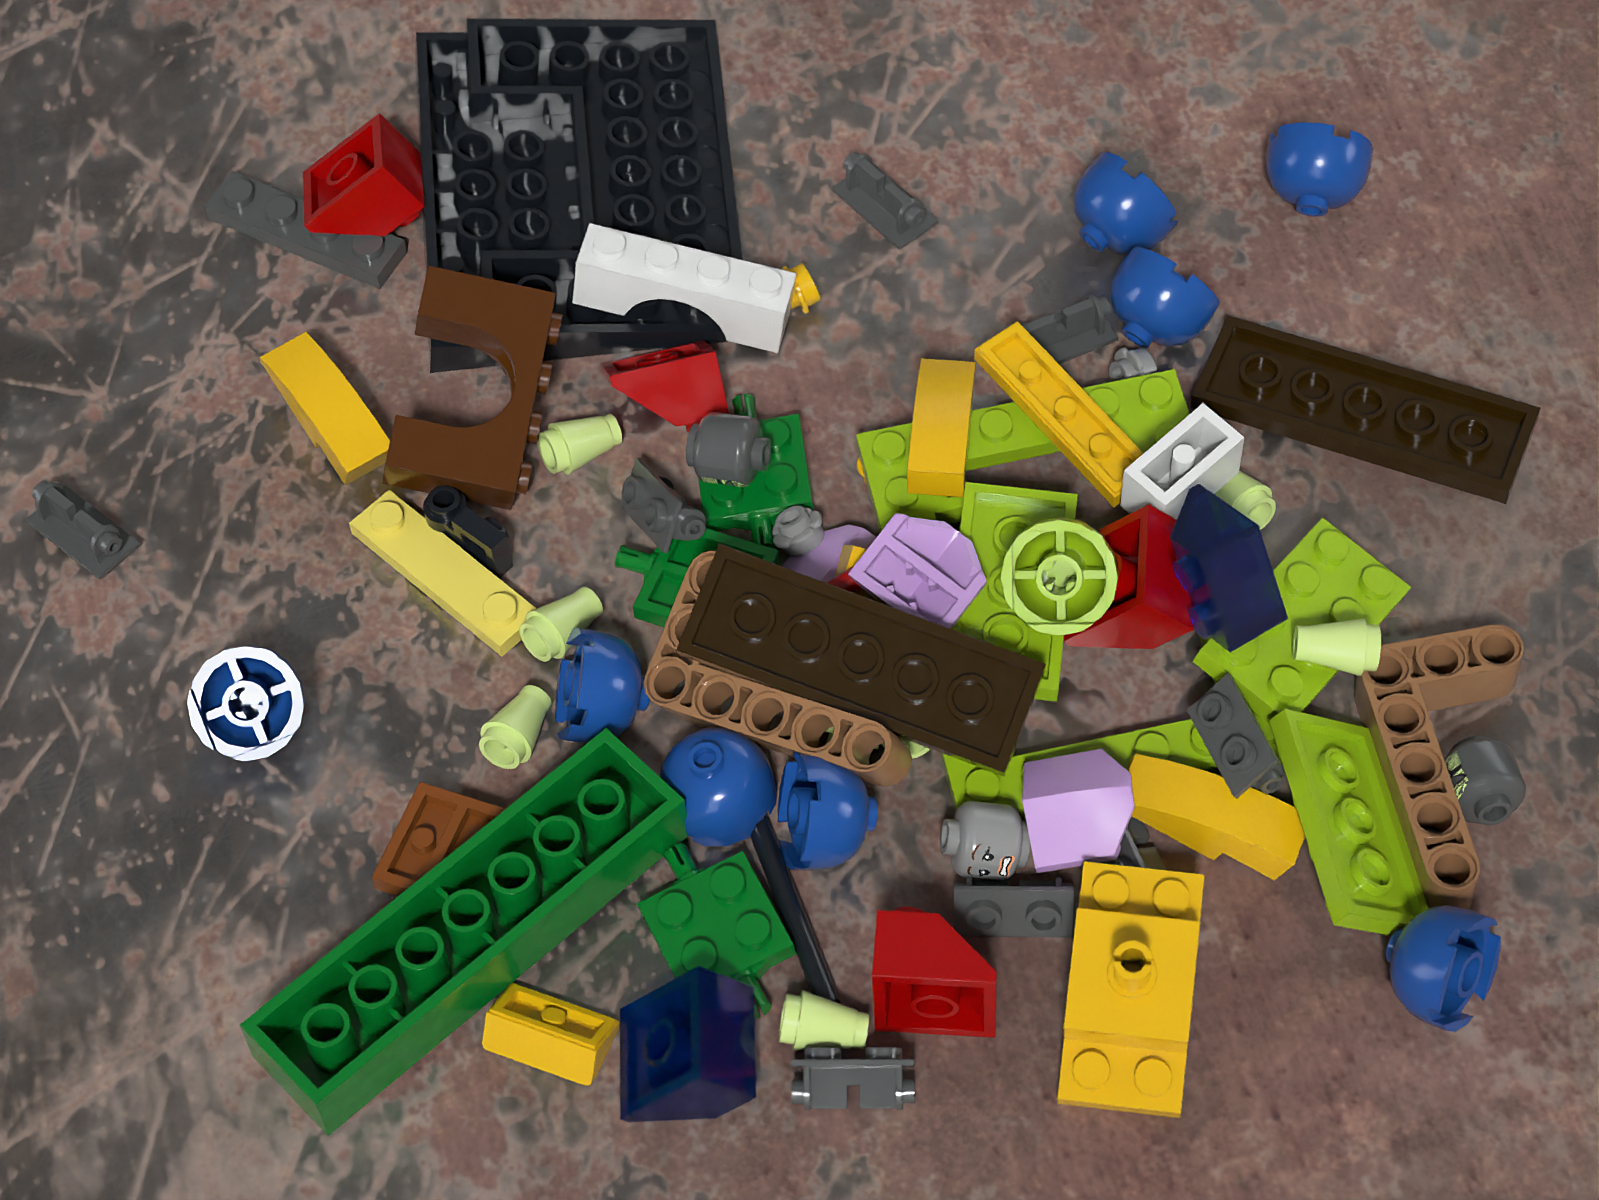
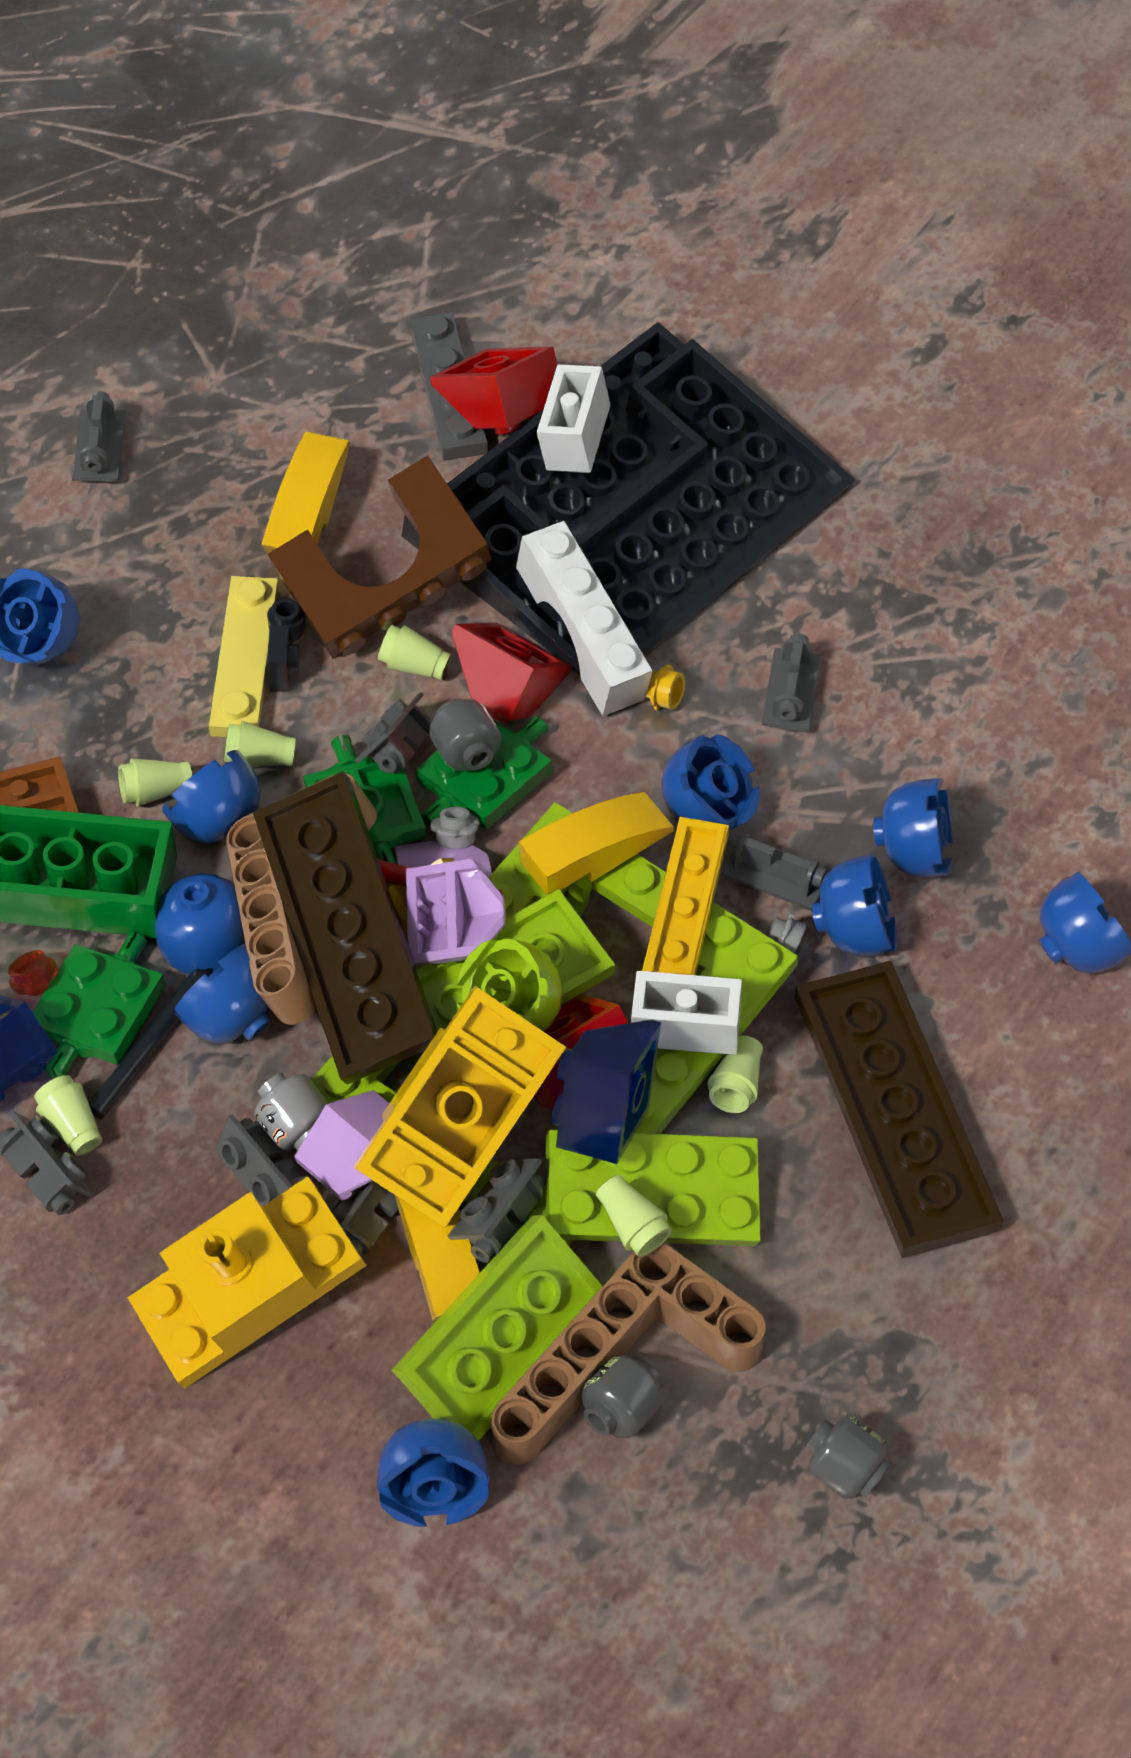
camera: 45 degrees right, 0 degrees up
red slope [872,907,997,1038] -> none
none -> clear red plate [8,950,58,996]
none -> yellow brick [354,986,566,1228]
none -> white brick [537,364,610,473]
none -> blue cylinder [661,734,760,830]

